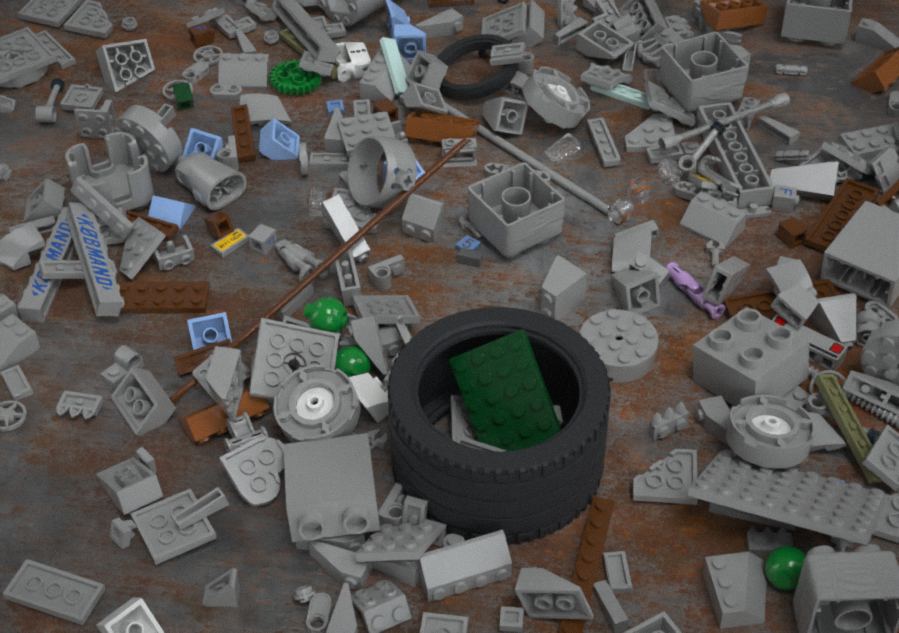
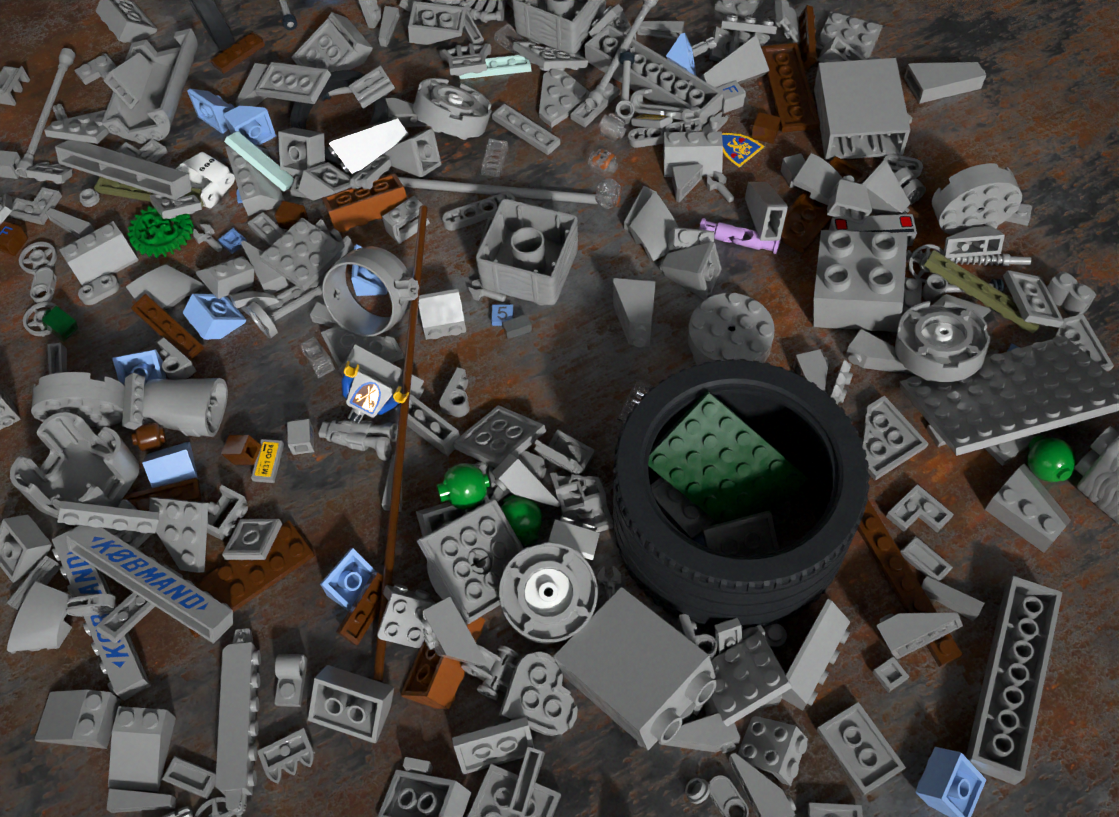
camera: 35 degrees left, 15 degrees up
none -> light grey piece [66,594,116,616]
none -> light grey piece [122,373,145,430]
none -> reddish brown head [132,422,166,452]
none -> light grey bar [193,224,223,252]
none -> light grey slope [196,256,254,299]
none -> light grey hinge [215,628,261,816]
none -> light grey tile [222,519,282,560]
none -> light grey brick [229,291,279,308]
none -> light grey plate [255,62,331,104]
none -> slope [328,116,409,175]
none -> torso [341,361,409,423]
none -> light grey plate [350,155,392,189]
none -> light grey plate [452,717,534,775]
none -> light grey plate [588,4,623,38]
none -> light blue slope [666,33,697,76]
none -> light grey slope [672,164,703,202]
none -> sticker [722,133,765,167]
none -> light grey slope [793,349,829,390]
none -> light grey plate [886,484,954,532]

